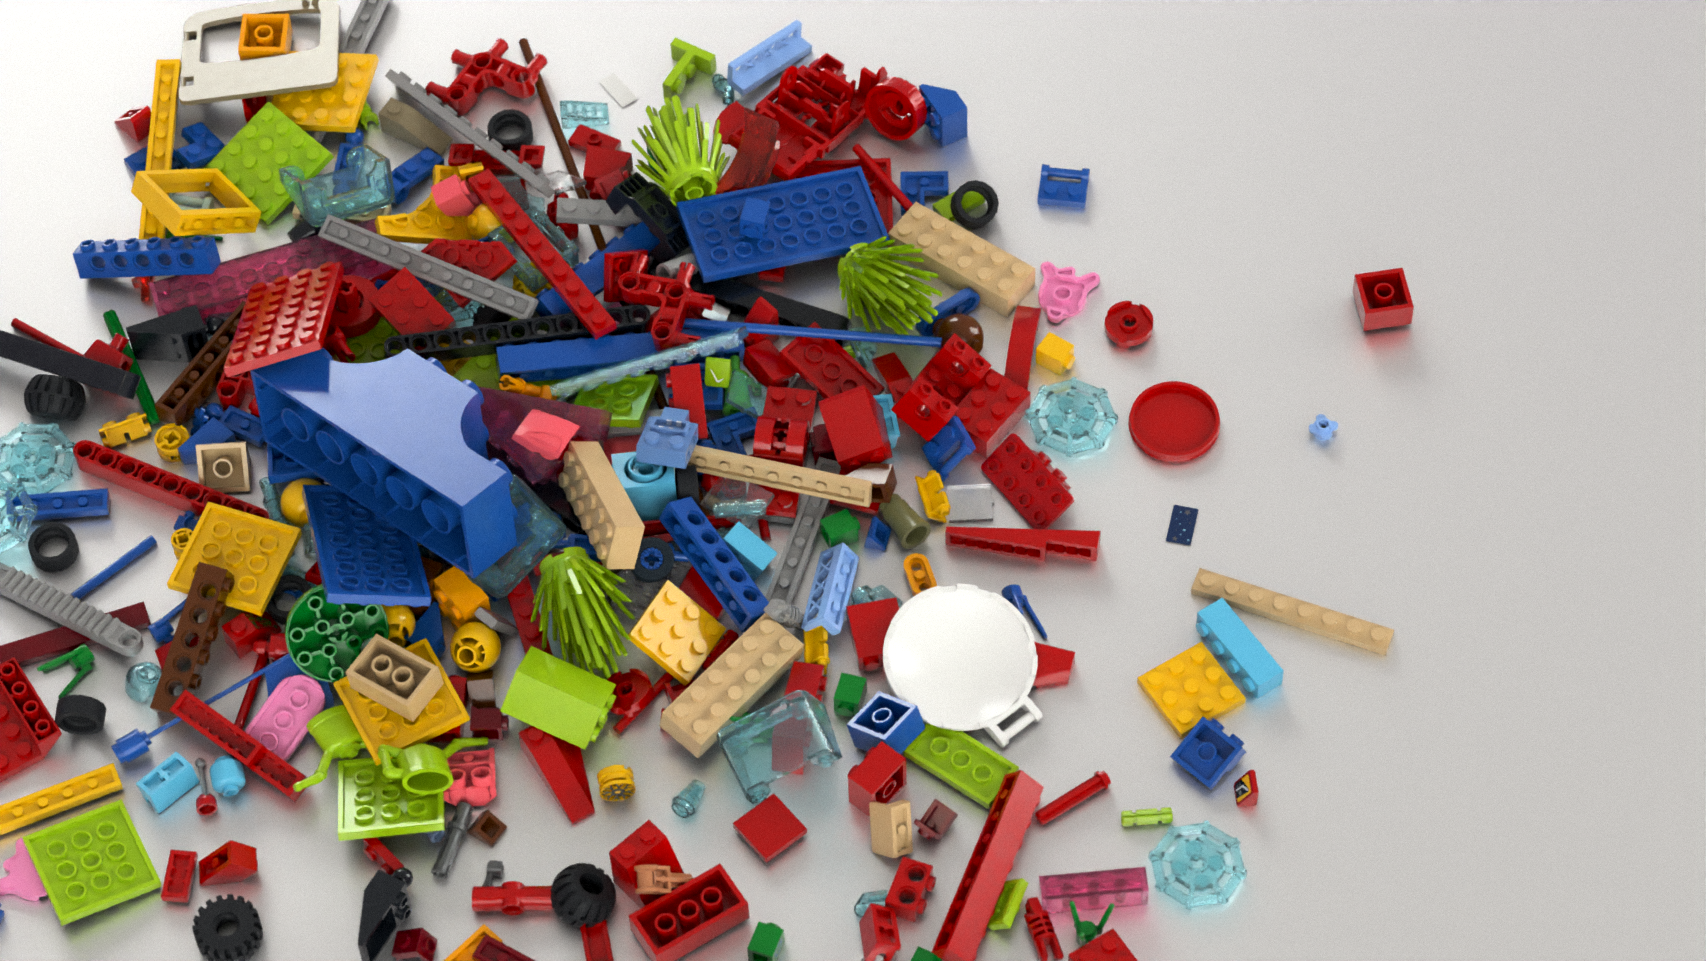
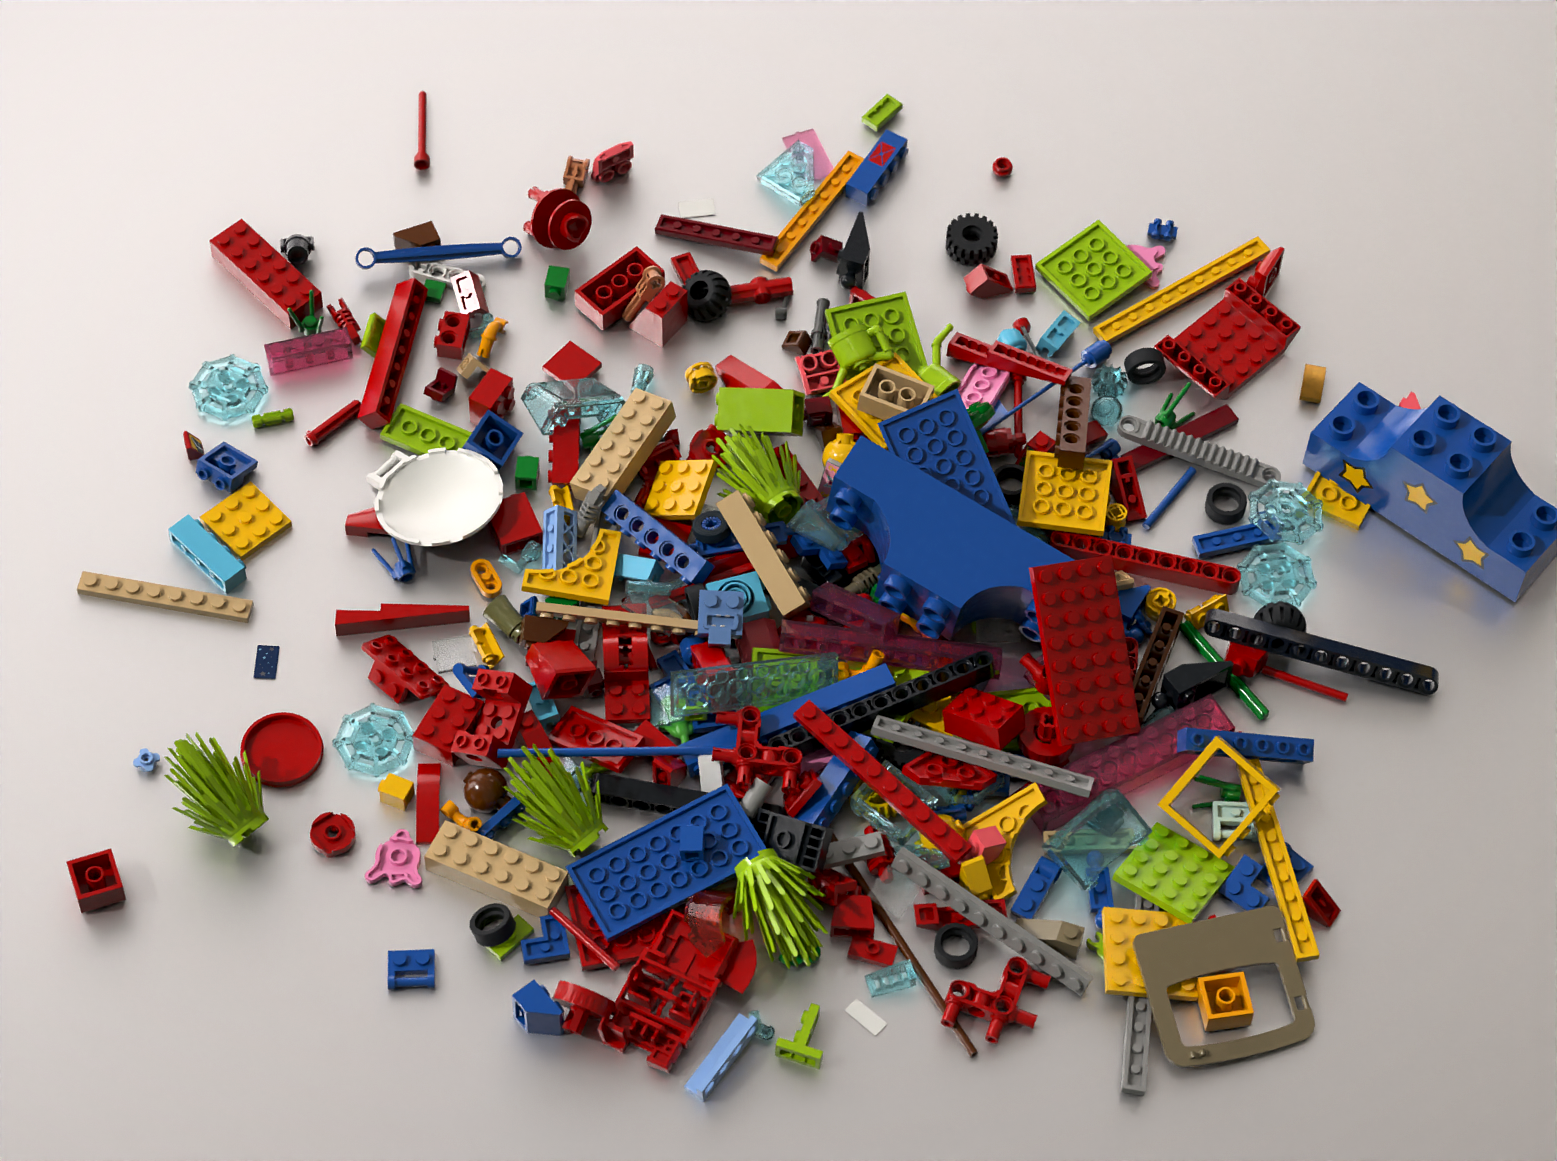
camera: 165 degrees right, 0 degrees up
coral slope [511,409,580,460] -> none
none -> lime plant [164,732,269,847]
none -> light orange piece [440,800,482,833]
none -> light orange piece [476,317,508,358]
none -> yellow plate [521,528,622,605]
none -> clear light blue gear [1091,364,1128,400]
none -> red slope [1109,455,1147,522]

